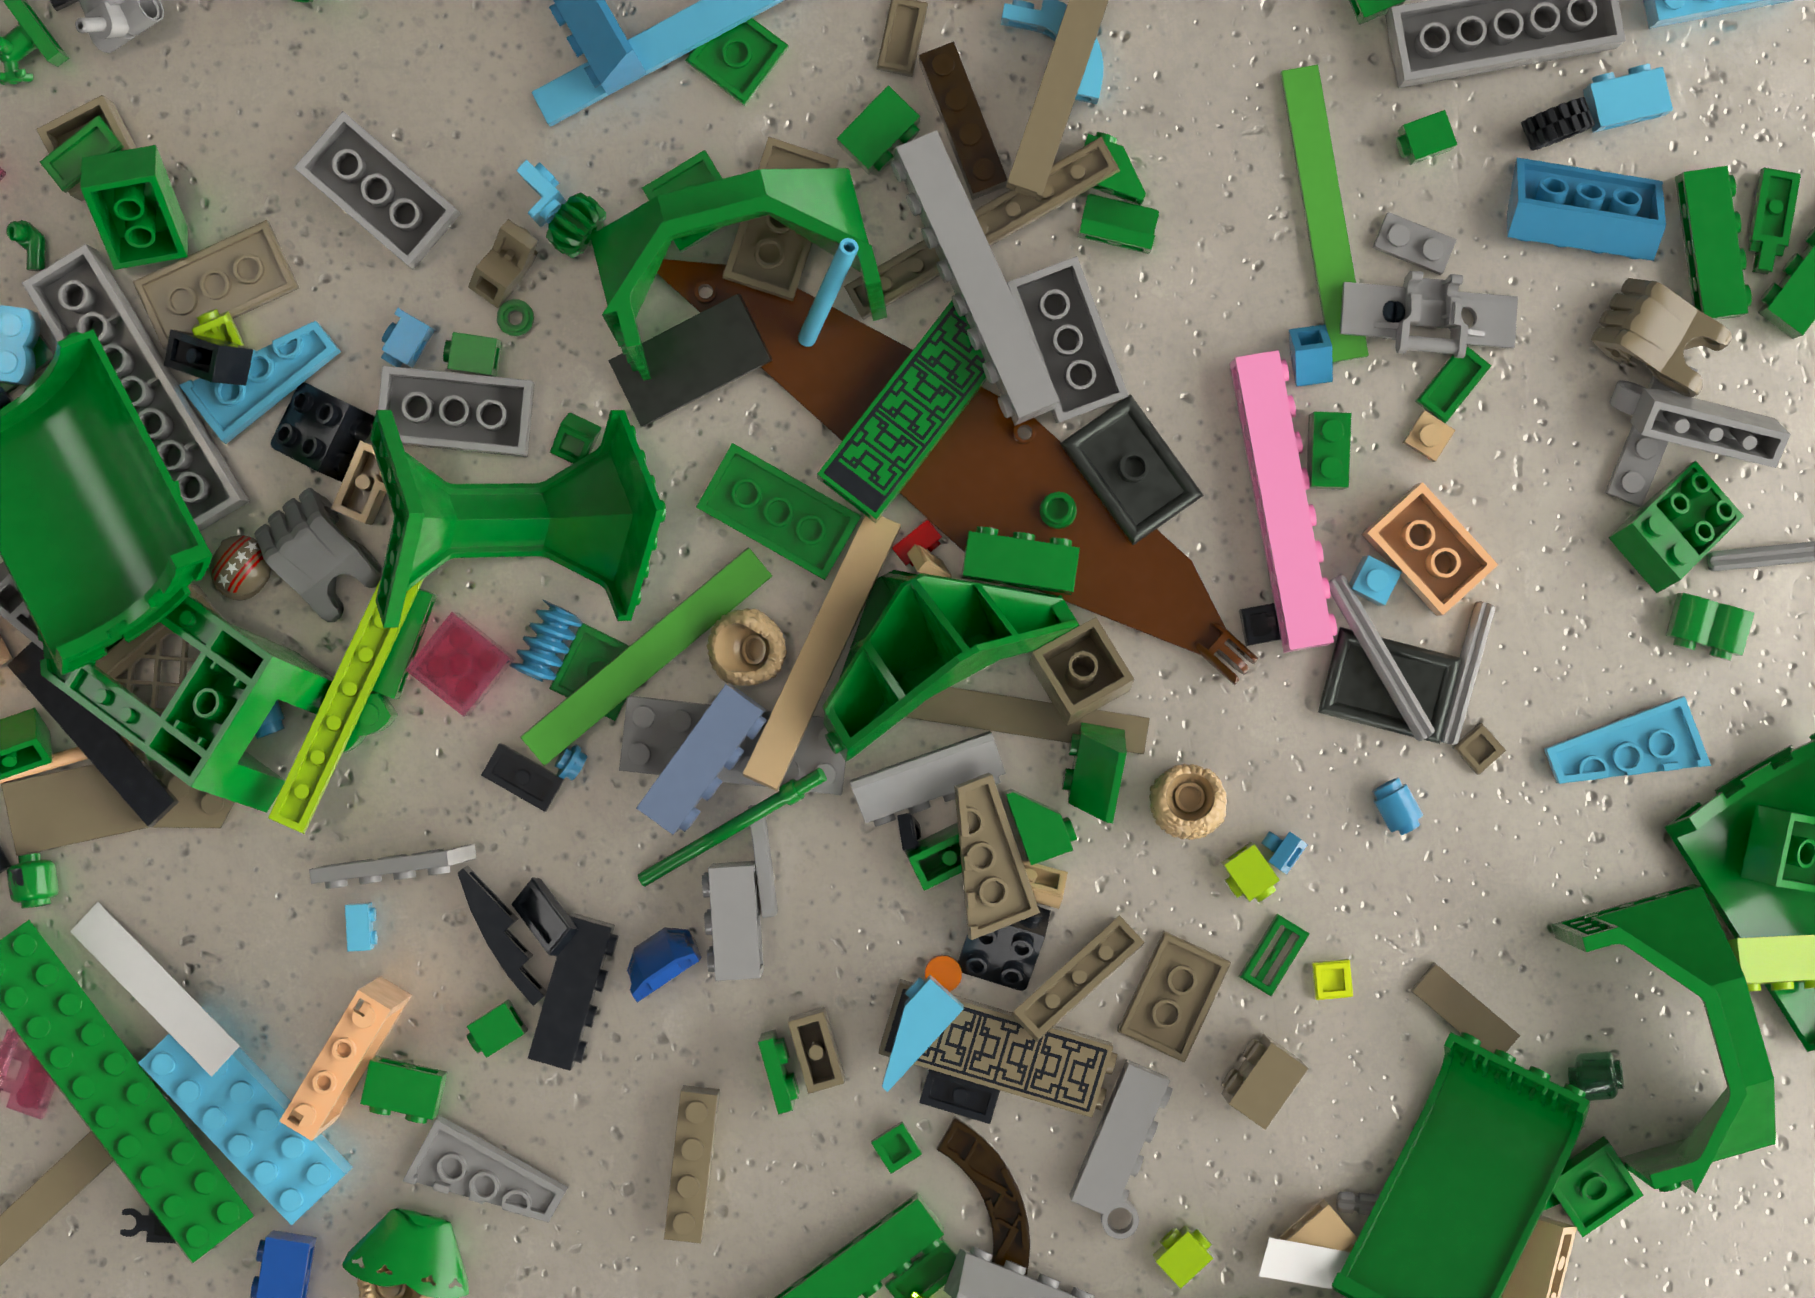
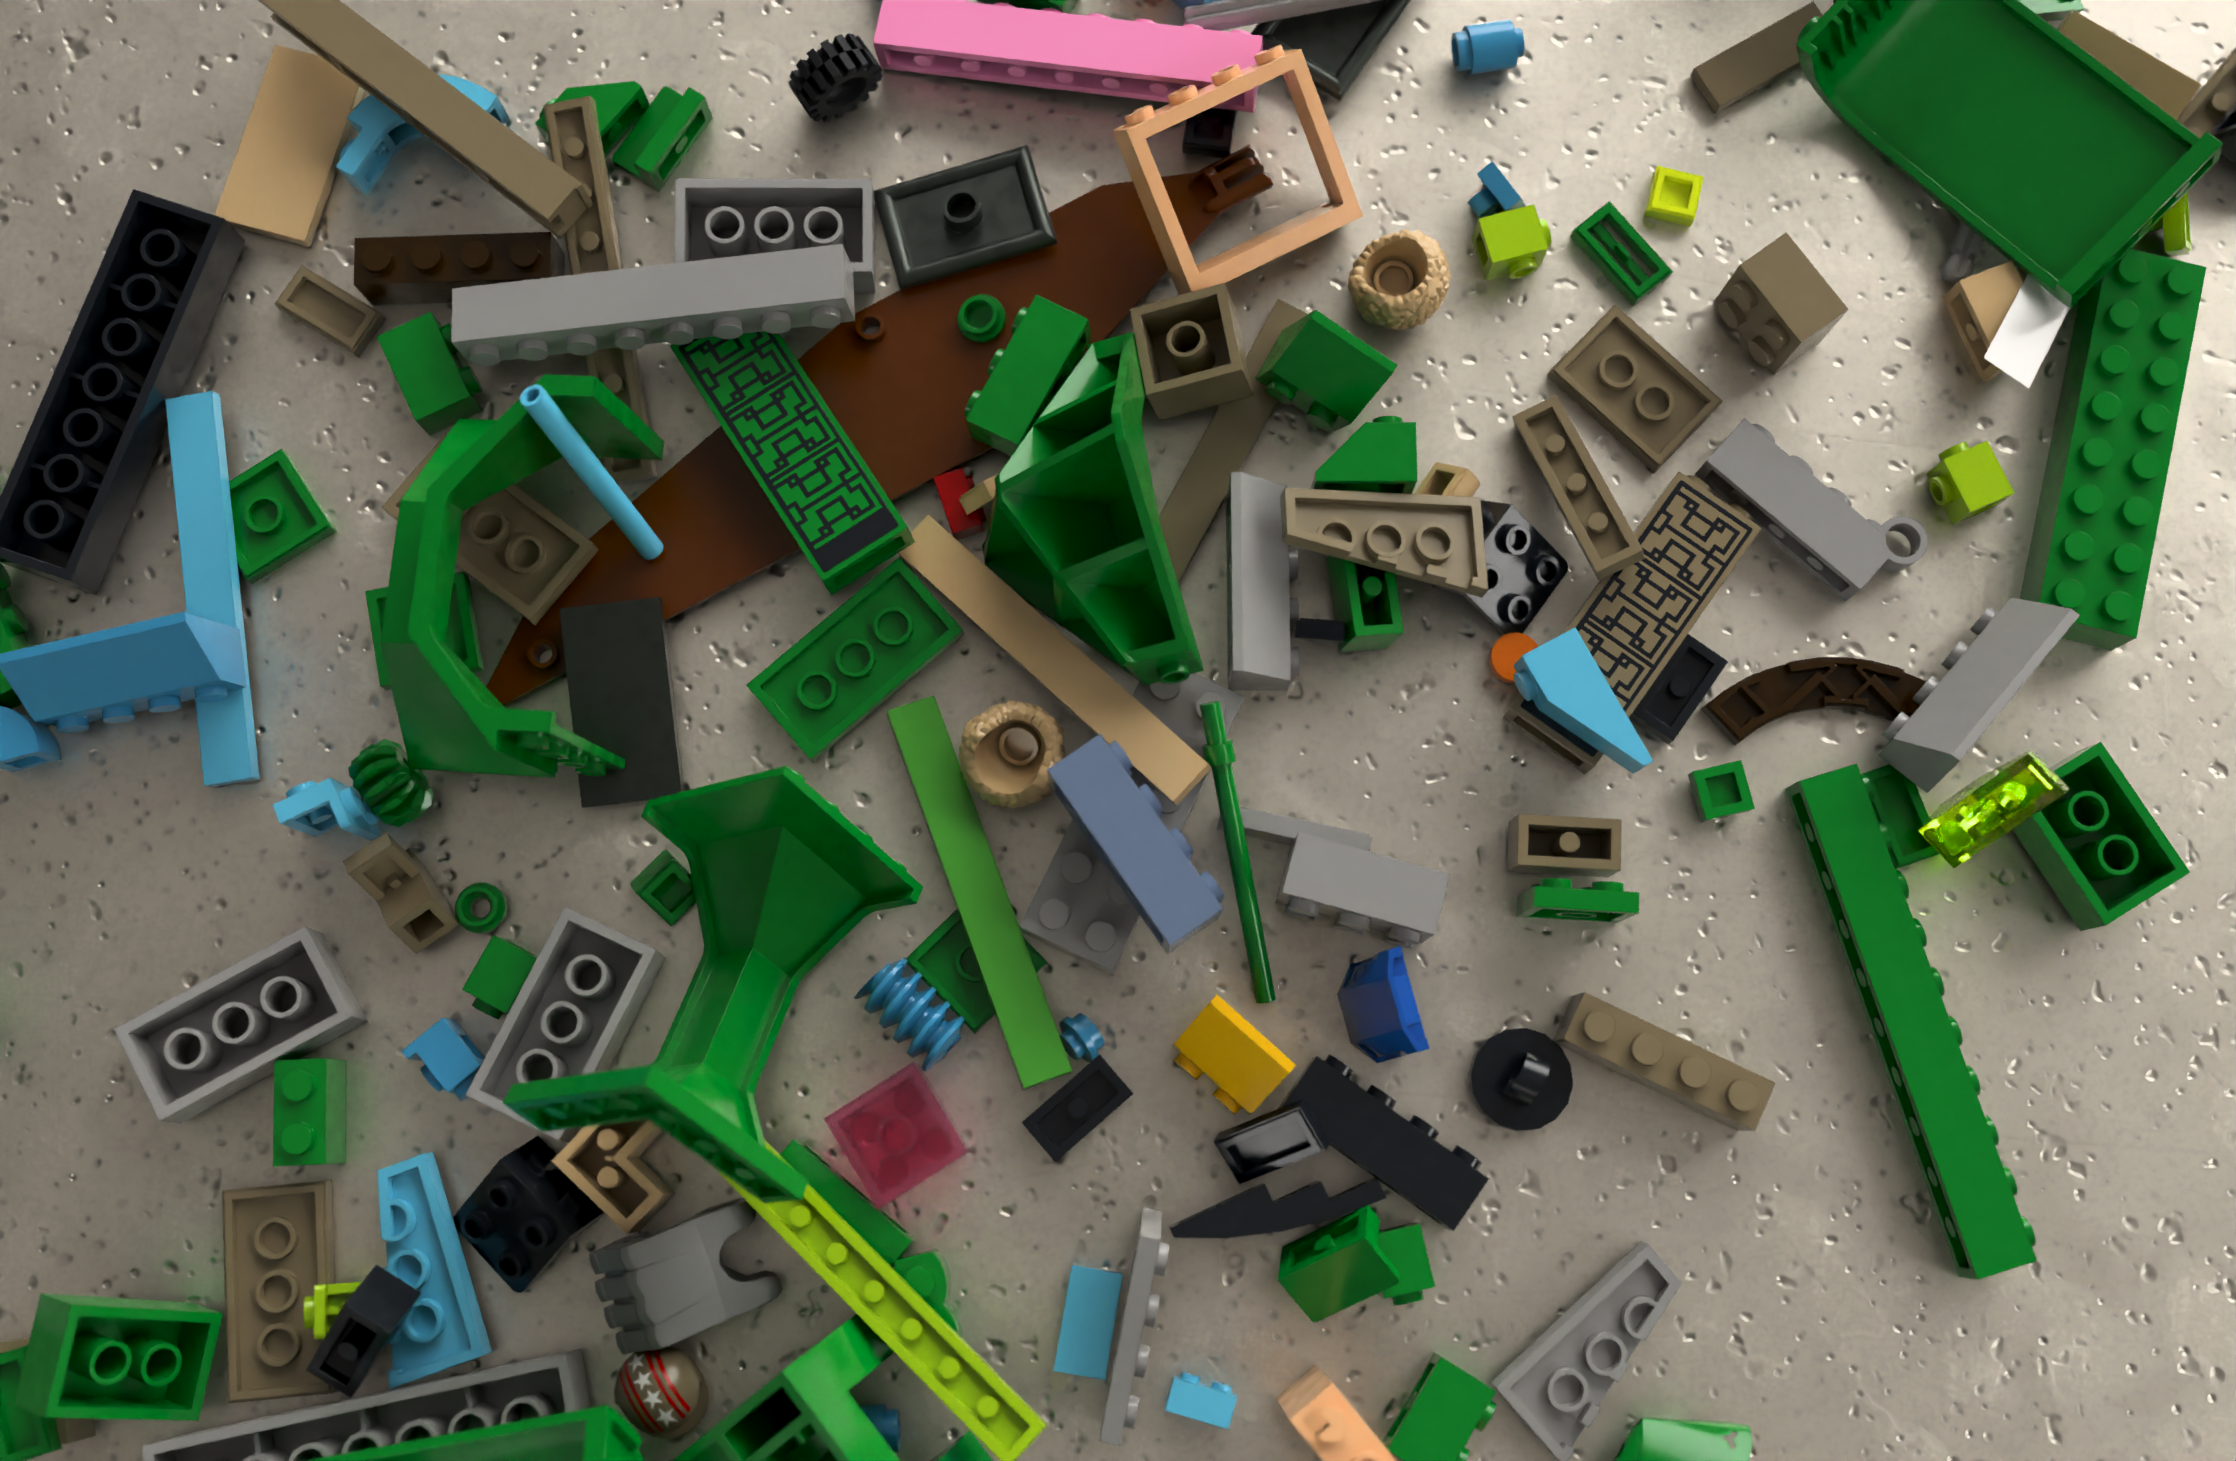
camera: 70 degrees left, 10 degrees down
none -> green brick [273,1058,347,1167]
none -> black tyre [789,33,883,122]
none -> medium azure tile [1054,1264,1123,1380]
none -> light nougat window [1112,44,1363,295]
none -> yellow slope [1172,994,1296,1115]
none -> green panel [1278,1205,1399,1322]
none -> black tile [1468,1028,1573,1131]

